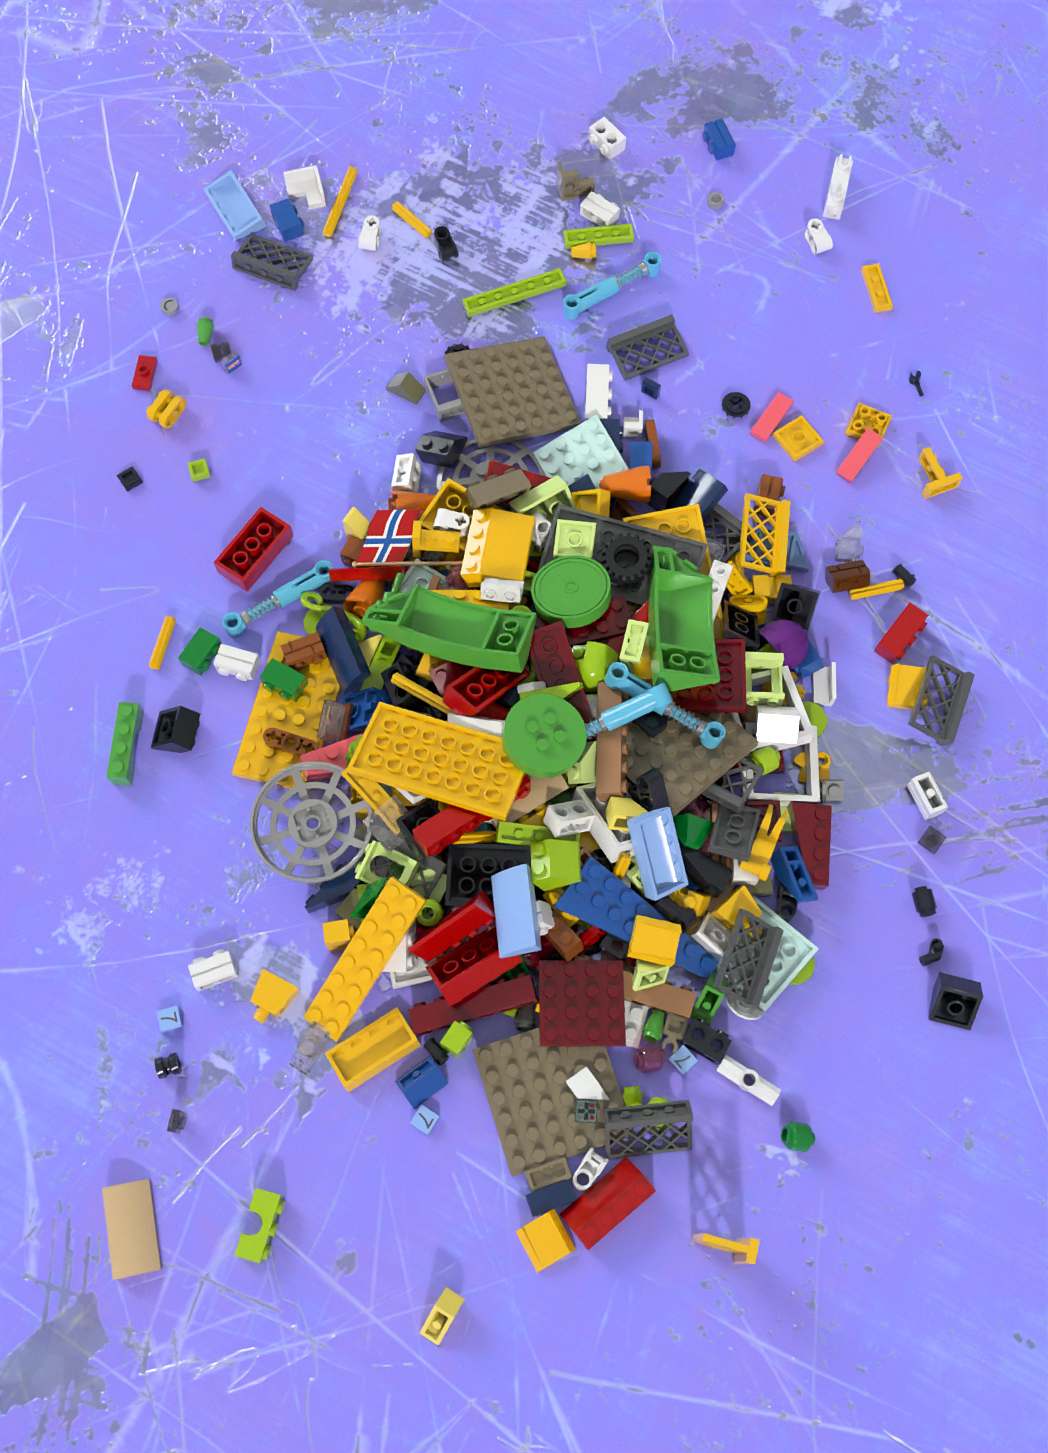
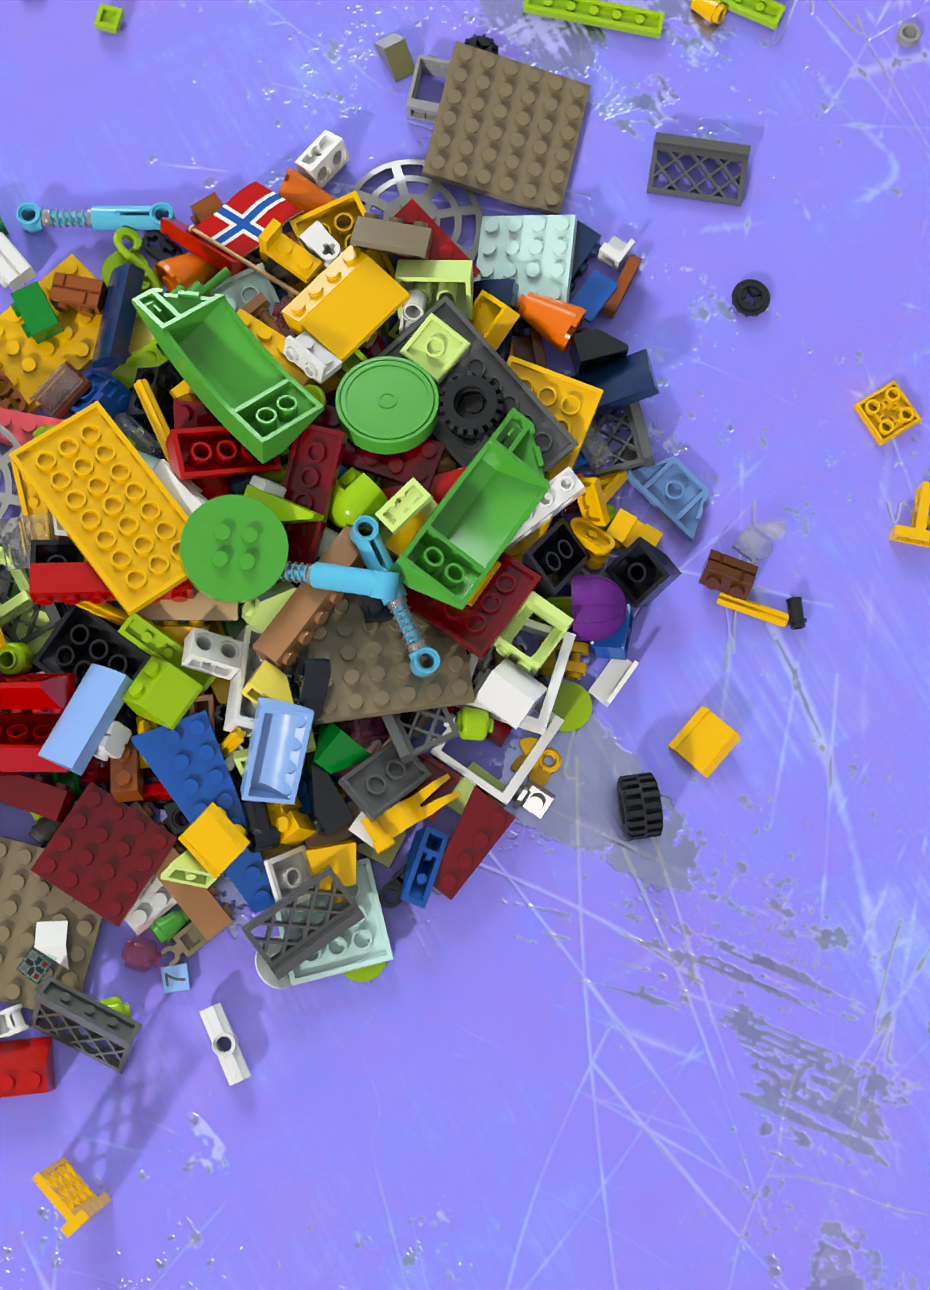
camera: 30 degrees right, 10 degrees up
red brick [213,507,294,592] -> none
light yellow slope [343,507,370,541] -> none
black slope [415,431,468,469] -> none
medium azure piece [563,252,661,320] -> none
white wedge [585,364,613,421] -> none
lime cone [622,1086,643,1106] -> none
dark blue tile [641,377,661,399] -> none
black brick [680,1019,732,1065] -> none
bright green slope [690,973,730,1024] -> none
yellow fence [738,493,791,577] -> none
coral tile [750,392,794,443] -> none
dark orange brick [753,474,786,518] -> none
yellow tile [772,415,824,462] -> none
green head [781,1121,815,1152] -> none
coral tile [836,428,883,483] -> none
red brick [874,602,929,664] -> none
white brick [907,772,948,820] -> none
dark grey fence [908,655,975,746] -> none
black brick [912,886,937,917] -> none
clear smoke plate [917,826,947,854] -> none
black arm [919,938,944,967] -> none
black slope [928,972,983,1030] -> none
none -> black tyre [617,772,663,840]

